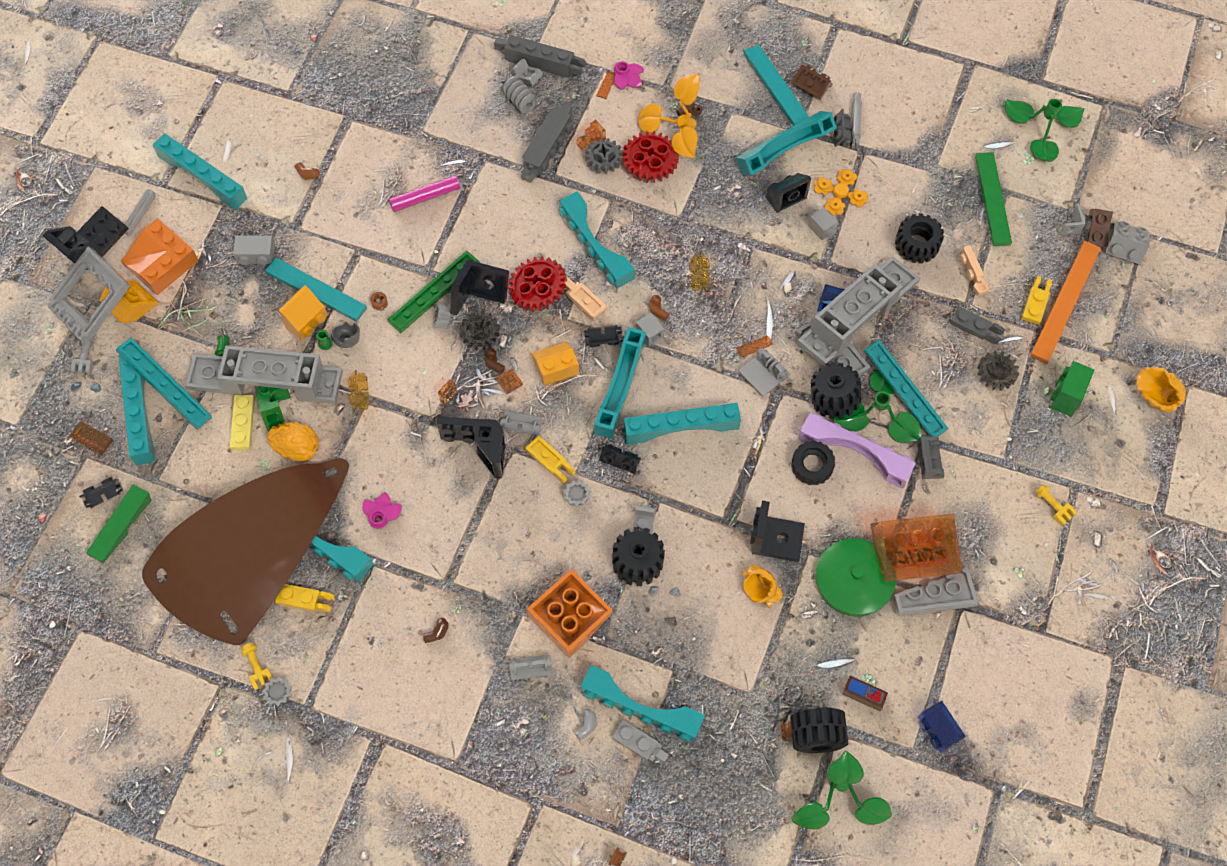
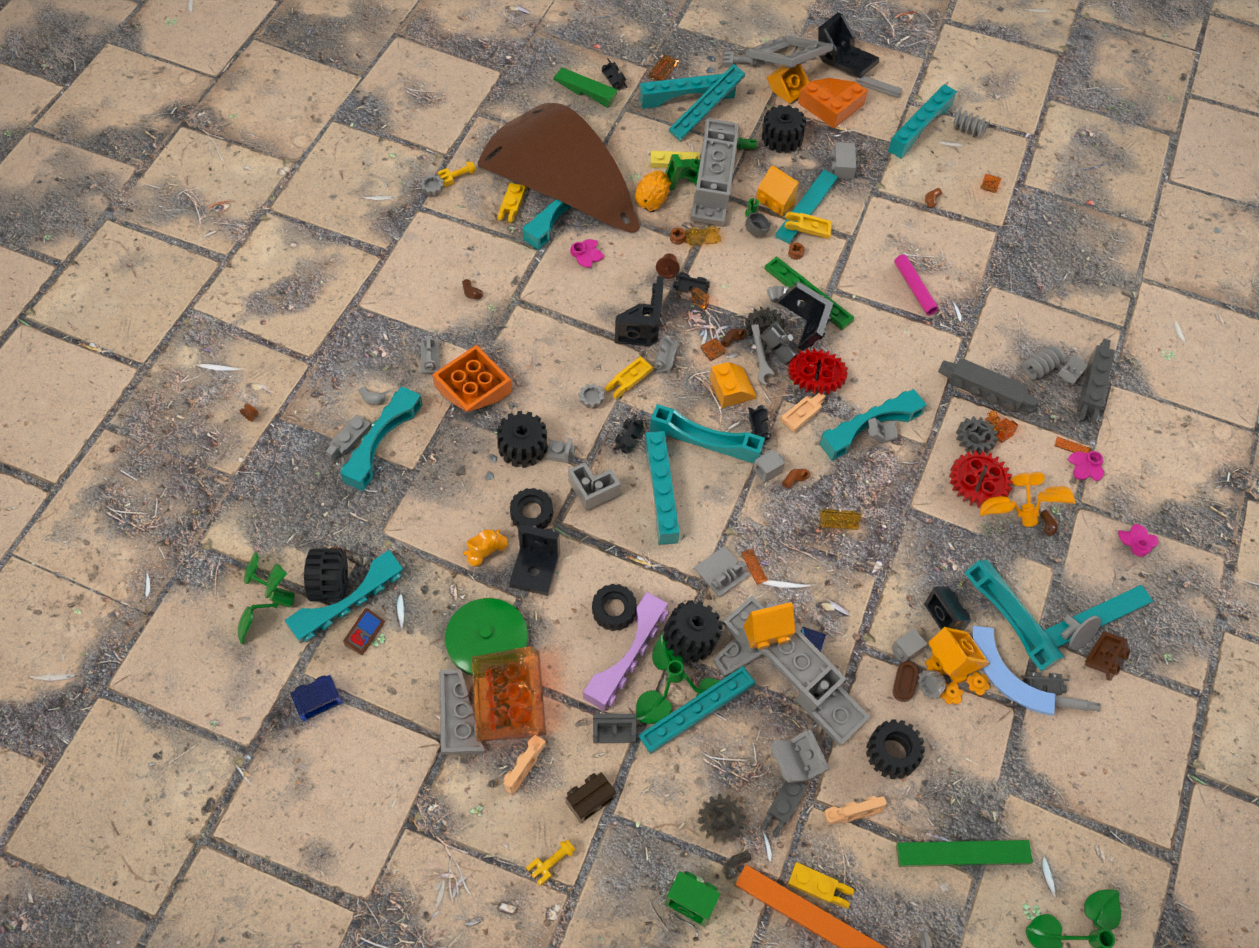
camera: 90 degrees right, 5 degrees down
none -> teal arch [284,550,403,643]
none -> light nougat hinge [503,735,546,795]
none -> black tyre [510,488,553,529]
none -> dark brown brick [565,772,617,823]
none -> light grey brick [568,462,621,511]
none -> copper piece [656,253,680,279]
none -> dark orange bush [670,227,686,245]
none -> black hinge [673,273,710,297]
none -> clear smoke arm [722,851,751,880]
none -> light orange slope [743,602,795,650]
none -> light grey piece [751,324,774,387]
none -> dark grey pin [760,321,799,364]
none -> black wheel [762,105,806,153]
none -> light grey bracket [770,730,830,783]
none -> yellow hinge [785,212,831,239]
none -> light grey bracket [868,418,898,444]
none -> reddish brown tile [892,661,919,702]
none -> light grey piece [917,670,946,699]
none -> light orange slope [928,627,990,677]
none -> light grey piece [953,108,990,139]
none -> light blue tile [972,626,1055,716]
none -> clear orange tile [980,173,1001,194]
none -> light grey shield [1060,615,1101,650]
none -> dark pink plate [1118,524,1159,557]

